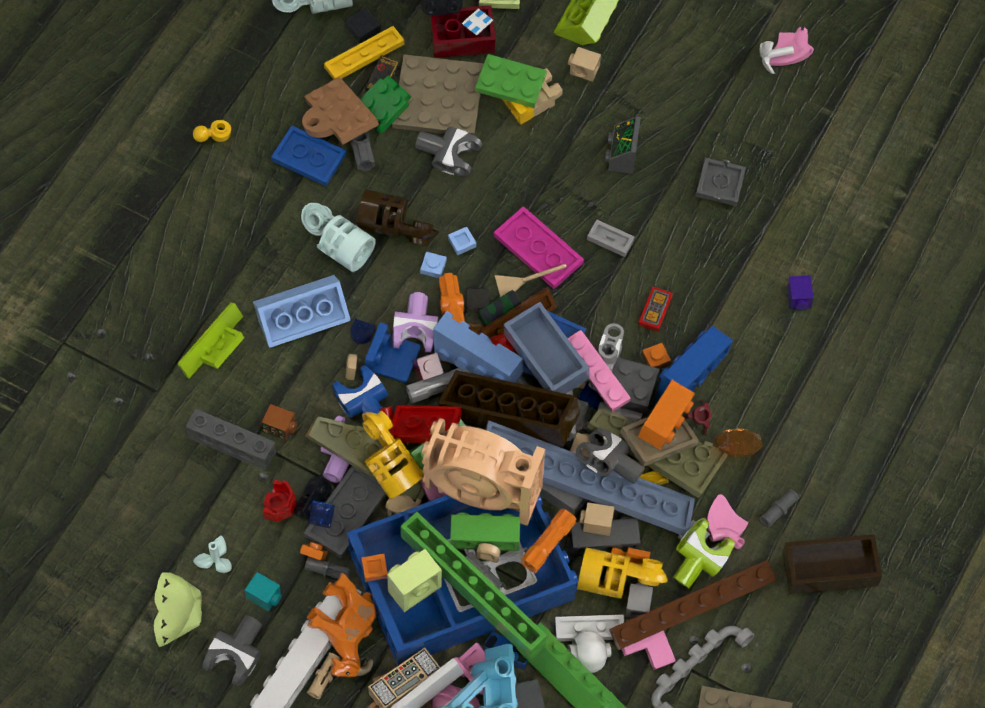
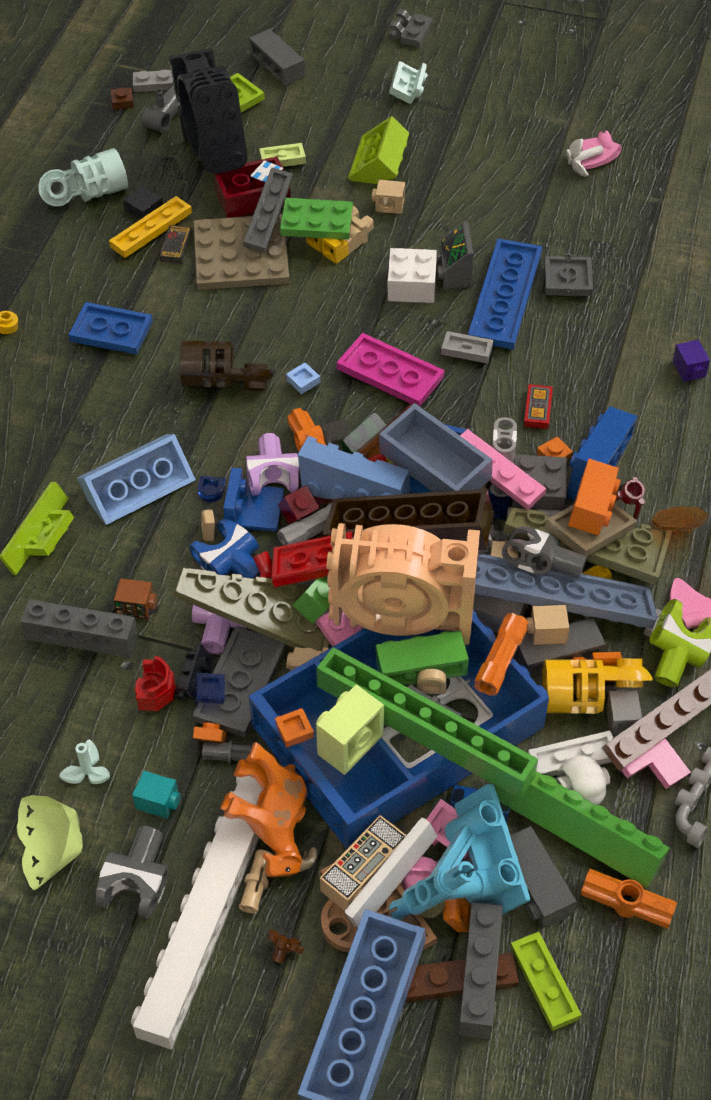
camera: 10 degrees left, 10 degrees down
light aqua cylinder [301,203,375,272] -> none
medium nougat plate [302,77,379,144] -> none
dark grey piece [351,131,375,172] -> none
green plate [360,76,412,134] -> none
yellow cylinder [362,411,424,499] -> none
dark grey connector [415,127,482,177] -> none
light blue plate [420,252,447,278] -> none
tan piece [495,264,567,297] -> none
none -> dark grey plate [244,167,293,253]
none -> white brick [388,248,437,303]
none -> blue plate [468,239,542,350]

